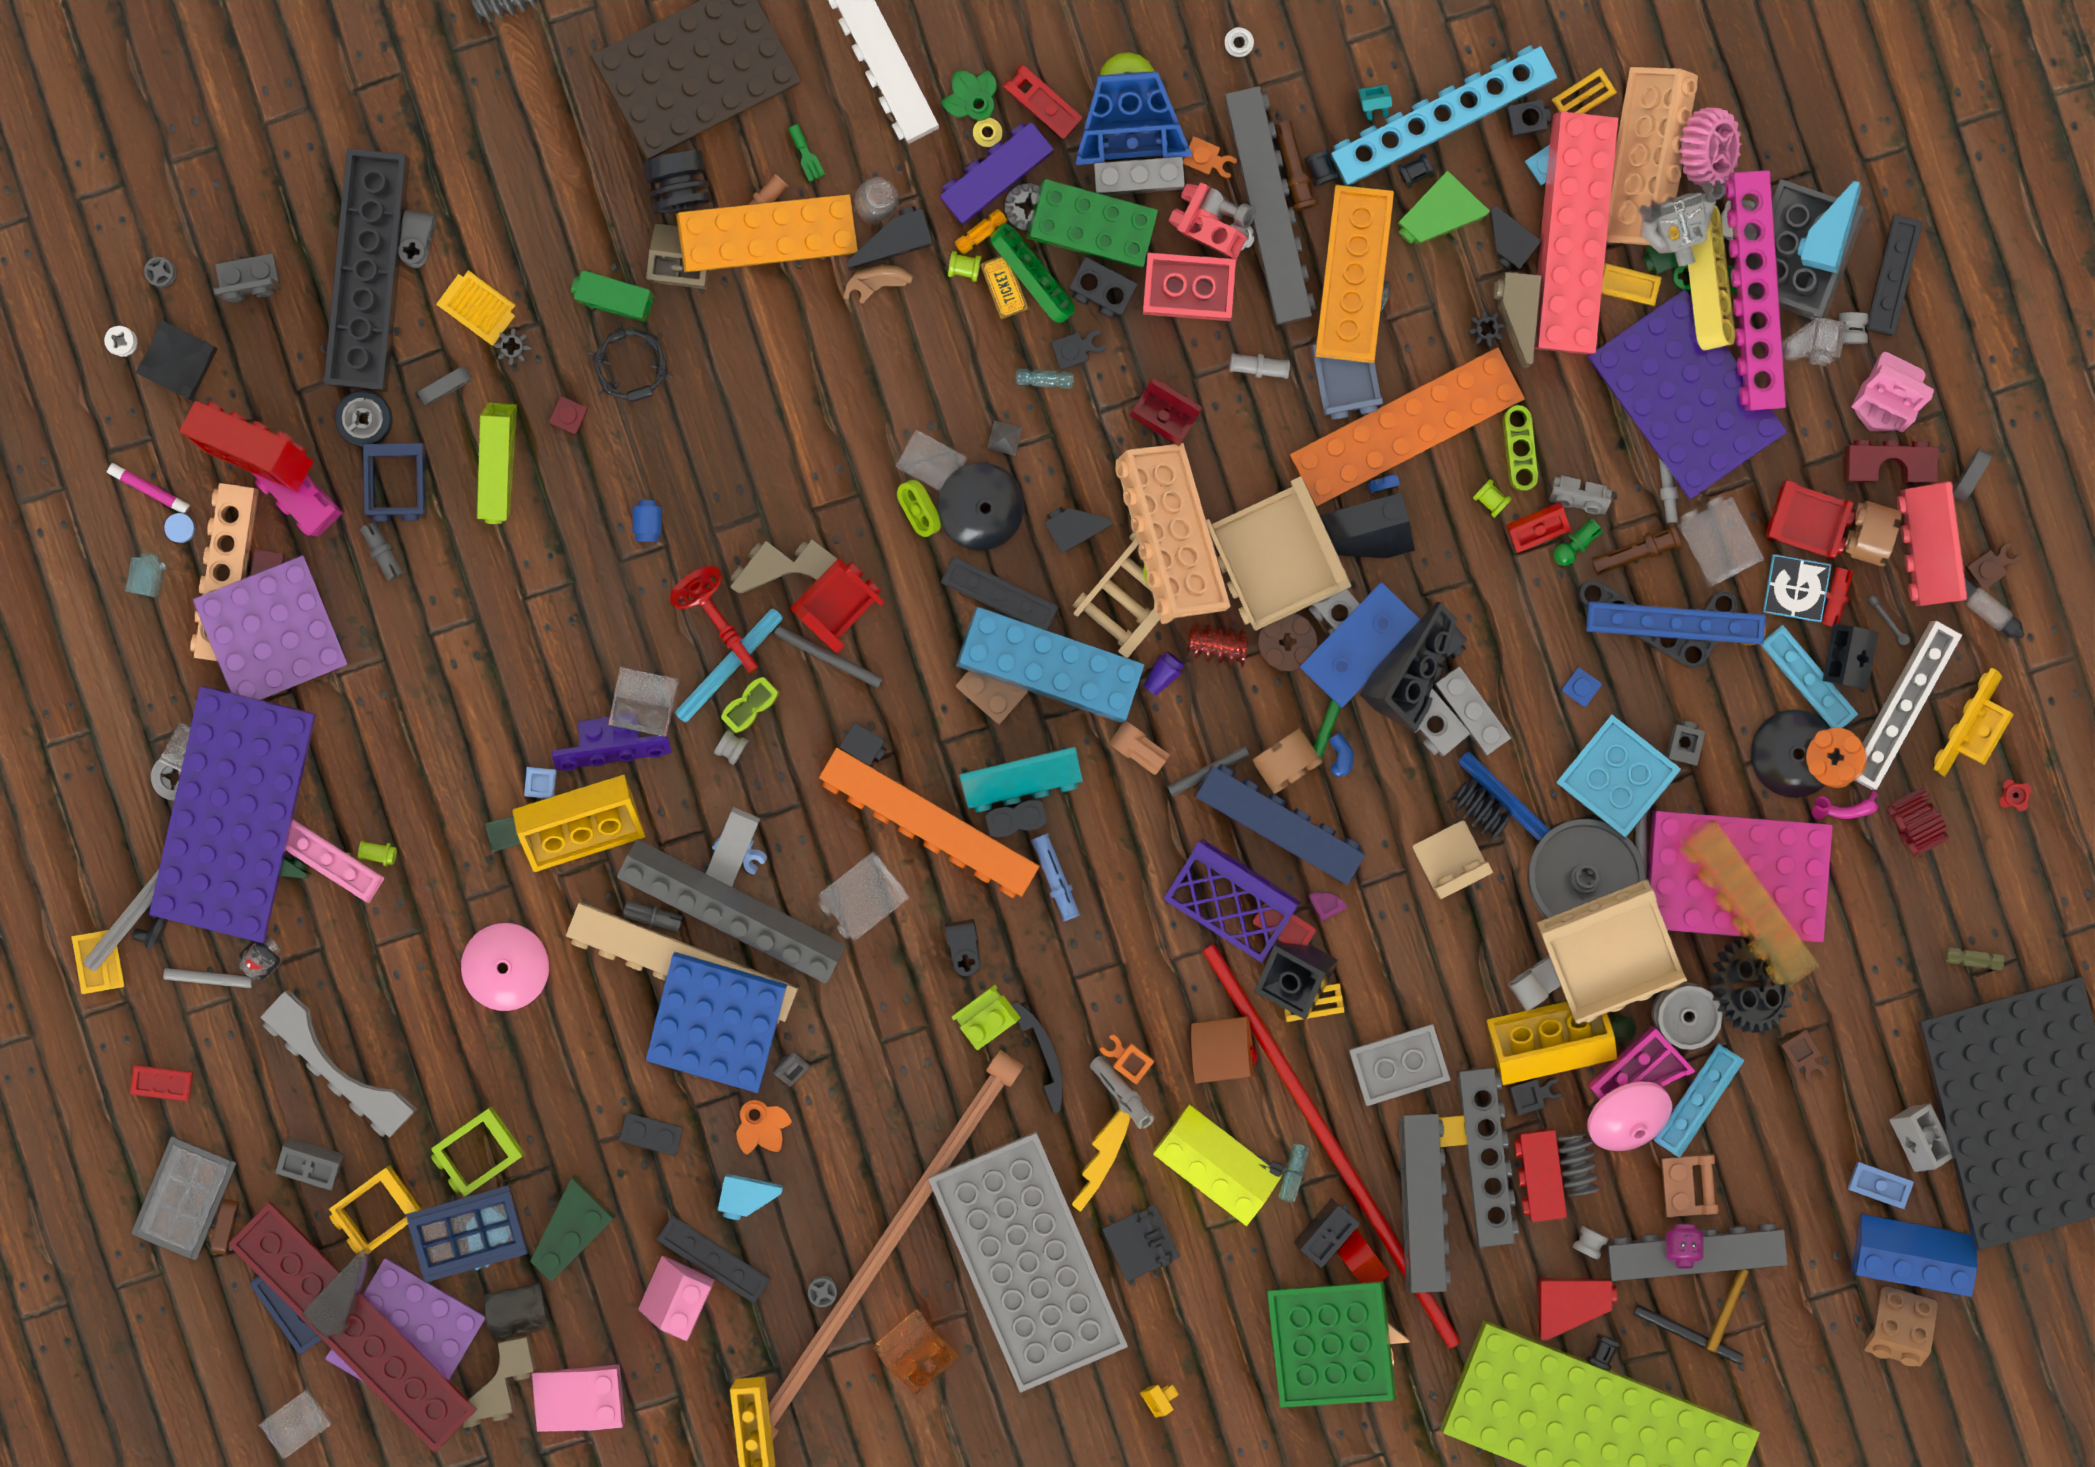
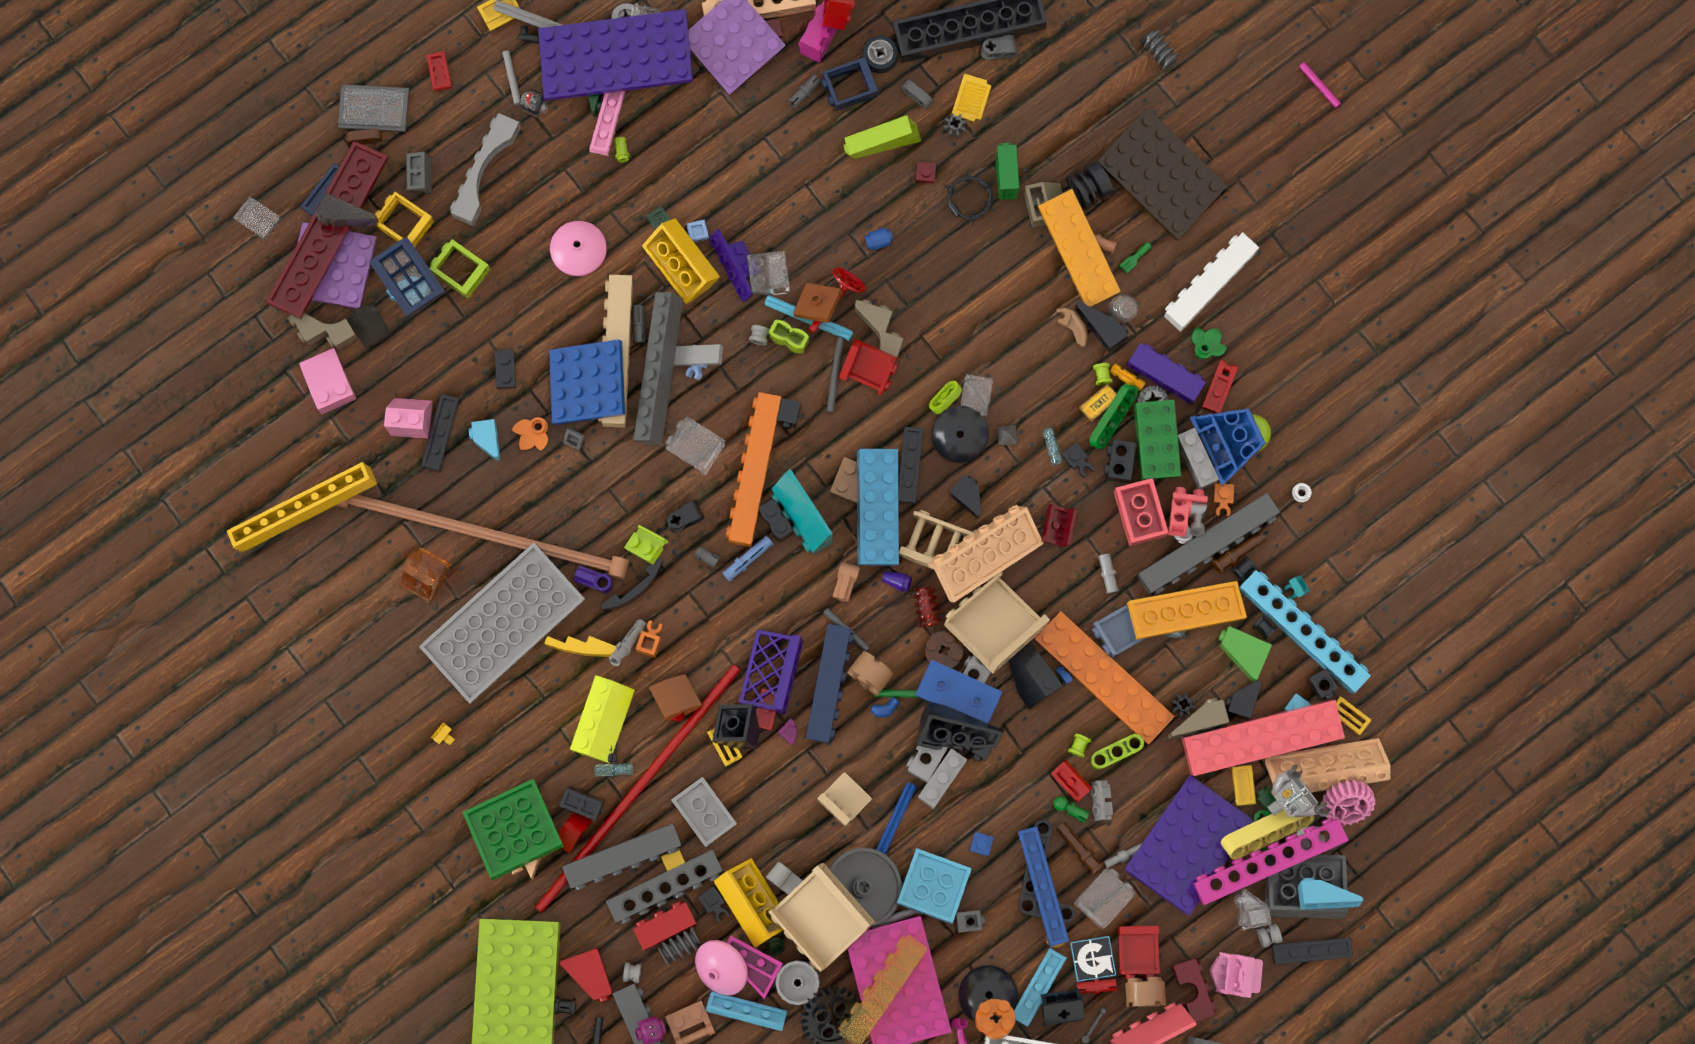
camera: 70 degrees right, 10 degrees down
dark green wedge [530,1175,616,1282] -> none
dark grey wheel [808,1276,838,1307] -> none
light yellow plate [973,118,1002,148] -> none
black hinge [1102,1204,1180,1282] -> none
black piece [1446,778,1512,842] -> none
none -> dark purple piece [573,566,613,594]
none -> dark grey pin [694,546,720,567]
none -> dark orange plate [793,283,842,323]

